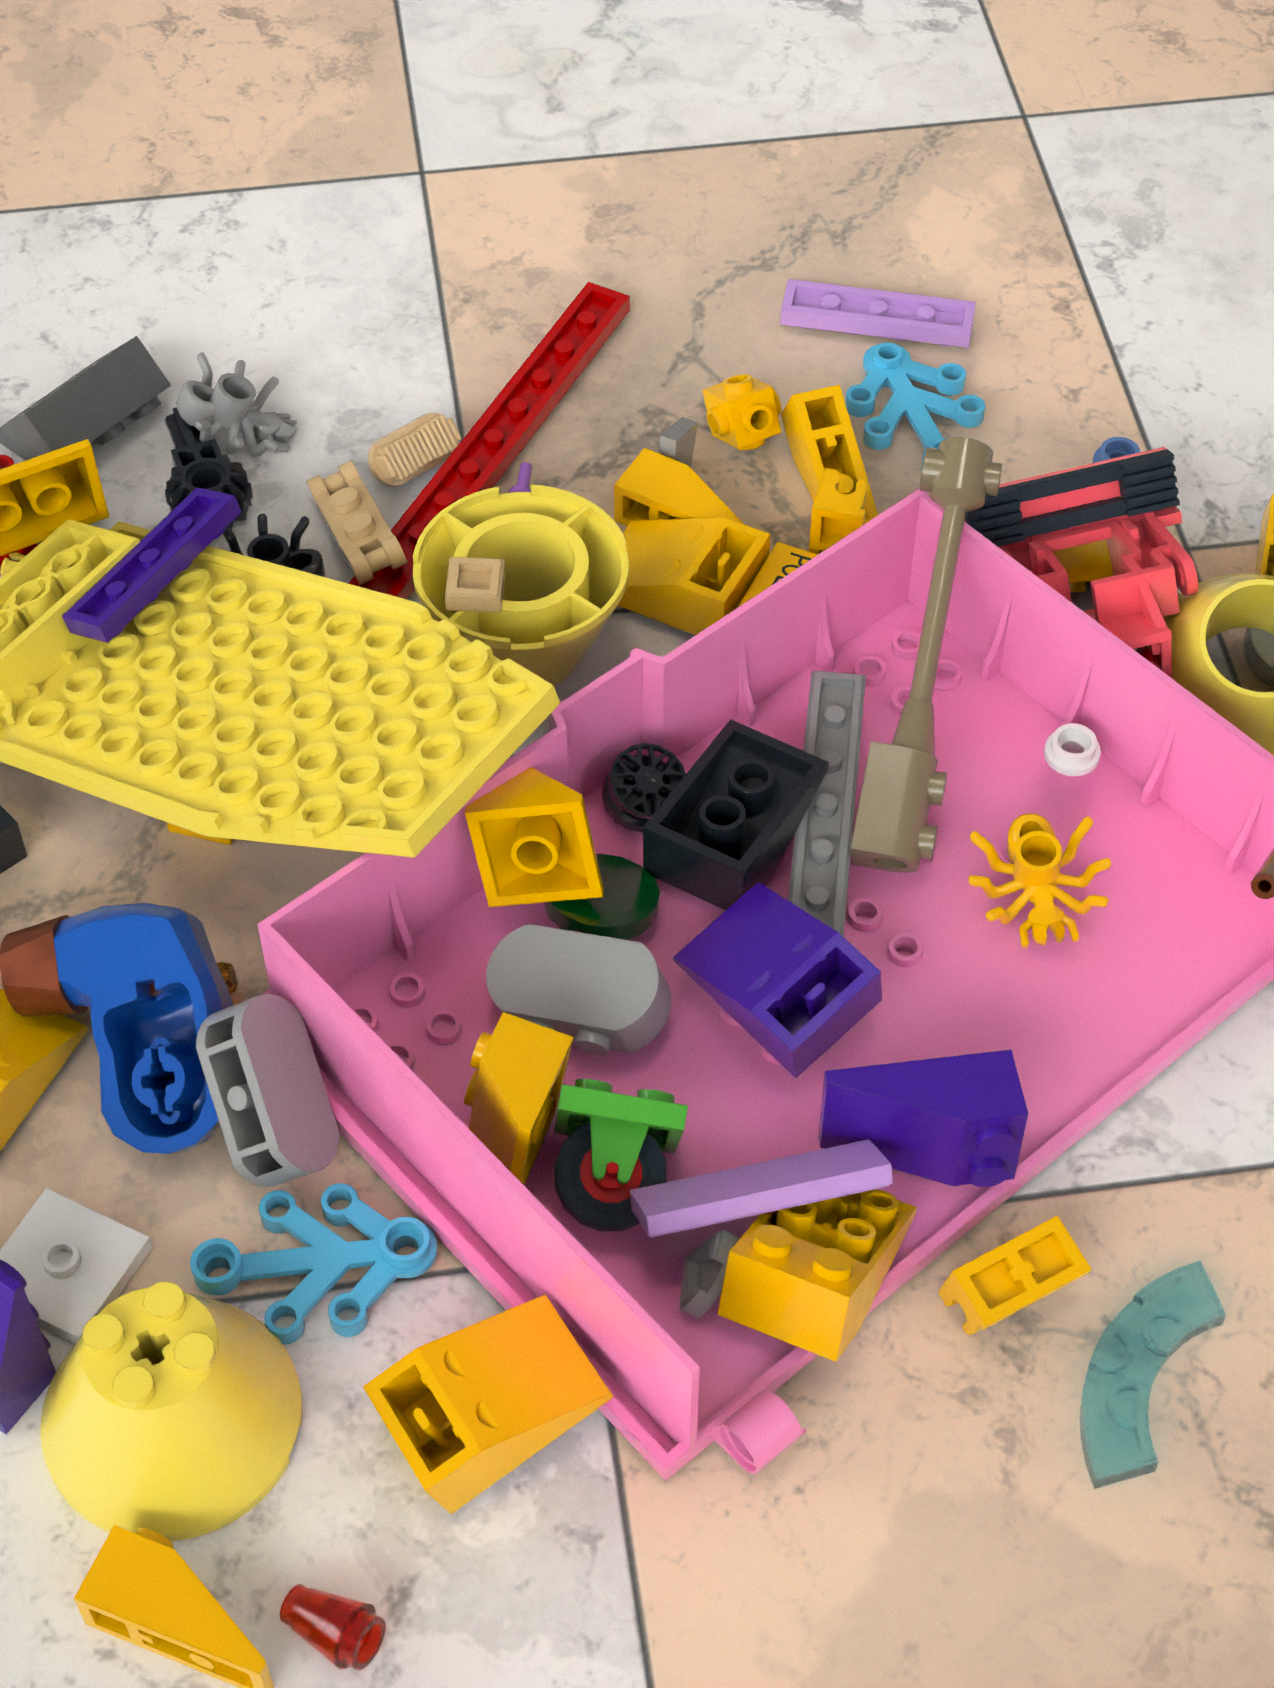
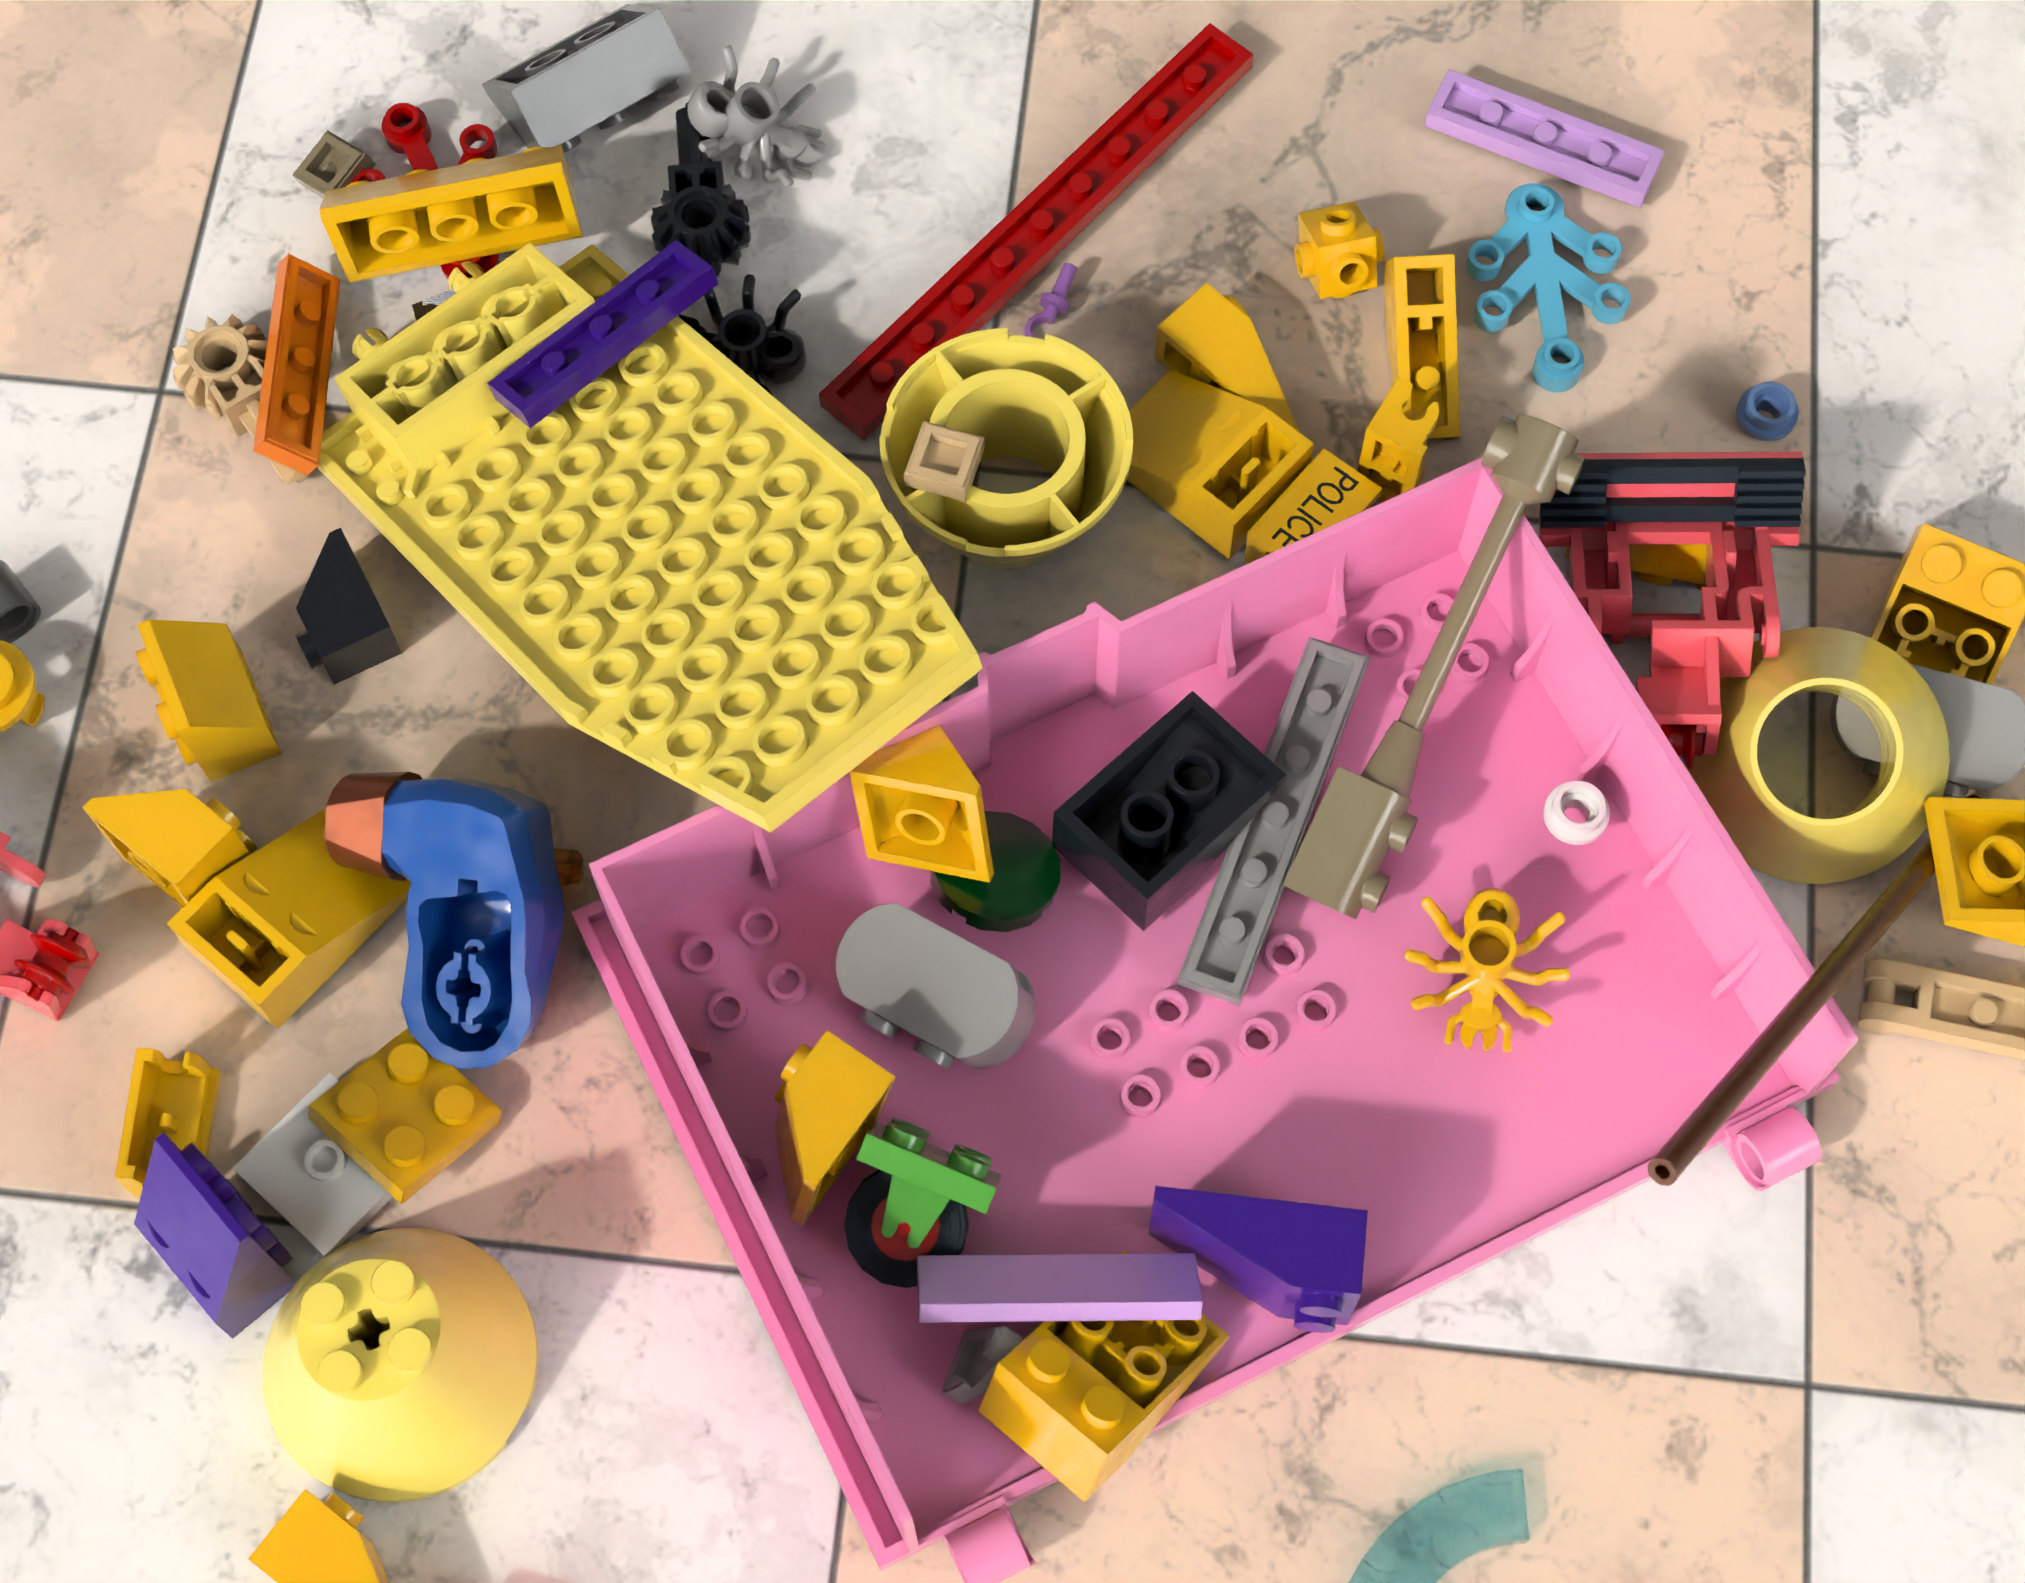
camera: 15 degrees right, 15 degrees up
medium azure plant [190,1183,438,1344] -> none
light grey brick [196,993,340,1187] -> none
tan plate [306,460,408,585] -> none
yellow slope [363,1295,614,1514] -> none
tan piece [368,413,461,487] -> none
black wheel [602,743,686,832] -> none
light grey tile [659,417,698,467] -> none
dark purple slope [673,882,882,1078] -> none
yellow hinge [938,1215,1092,1335] -> none
none -> yellow plate [308,1028,502,1204]

